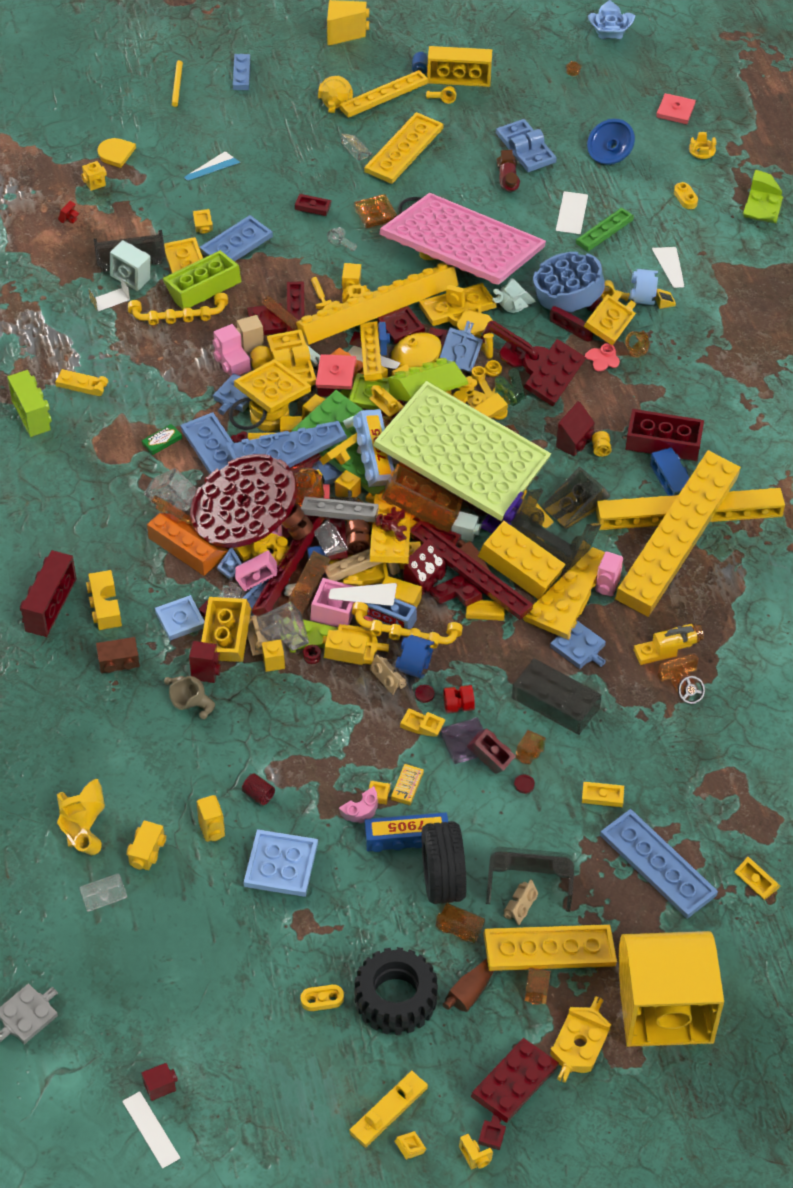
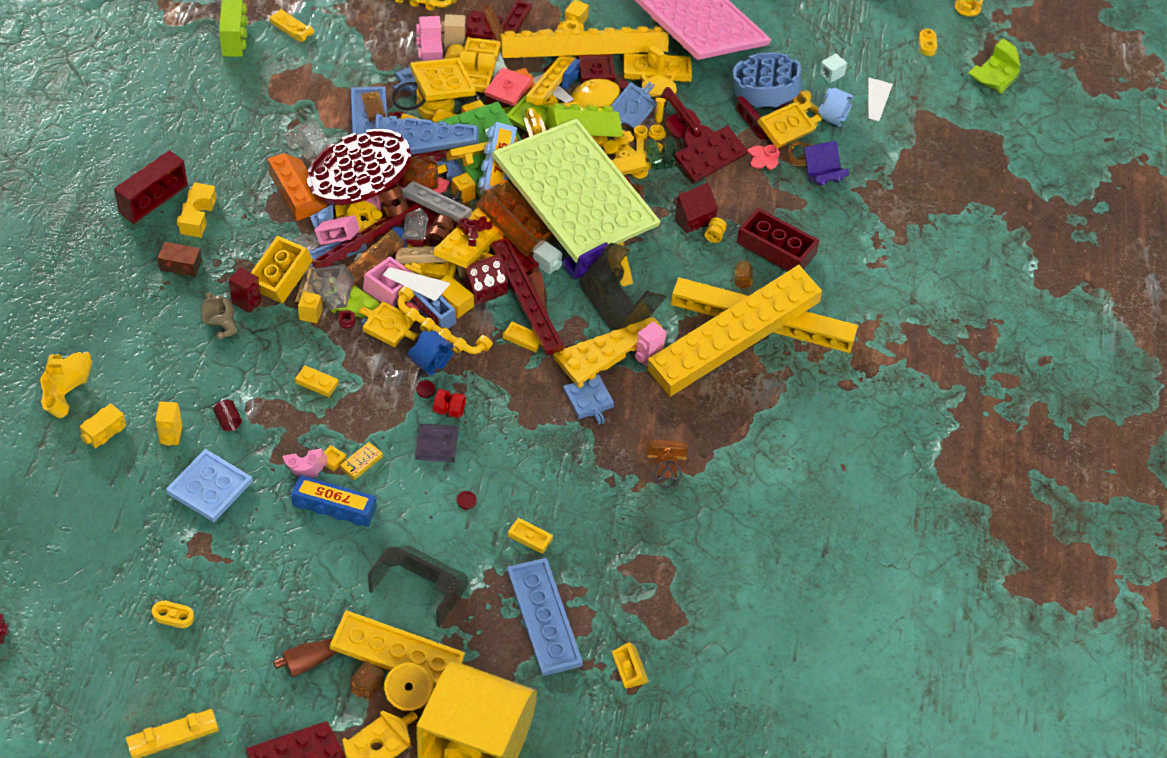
camera: 20 degrees right, 0 degrees up
clear slope [79,873,127,912] -> none
tile [142,424,182,455] -> none
clear orange wing [151,495,193,526] -> none
light blue tile [155,595,205,640] -> none
yellow piece [311,277,332,309] -> none
yellow brick [324,630,367,665] -> none
black tyre [355,947,438,1035] -> none
tan hinge [370,655,406,695] -> none
yellow slope [400,708,445,737] -> none
black tyre [422,821,466,904] -> none
dark red plate [430,575,482,607] -> none
clear orange bracket [436,903,485,943] -> none
dark red brick [466,728,516,774] -> none
yellow brick [478,521,565,600] -> none
light aqua helmet [492,278,536,313] -> none
tan hinge [503,880,538,925] -> none
clear smoke brick [512,658,602,735] -> none
clear orange brick [516,730,546,765] -> none
clear smoke slope [541,466,610,529] -> none
white sticker [556,191,588,234] -> none
bright green tile [576,207,634,252] -> none
yellow plate [634,624,704,665] -> none
blue brick [650,447,690,496] -> none
yellow slope [654,289,676,309] -> none
none -> yellow plate [295,365,339,397]
none -> clear orange tile [361,91,386,122]
none -> yellow wheel [384,663,434,711]
none -> clear orange brick [735,261,753,289]
none -> dark purple bracket [804,141,849,185]
none -> light aqua brick [819,54,847,83]

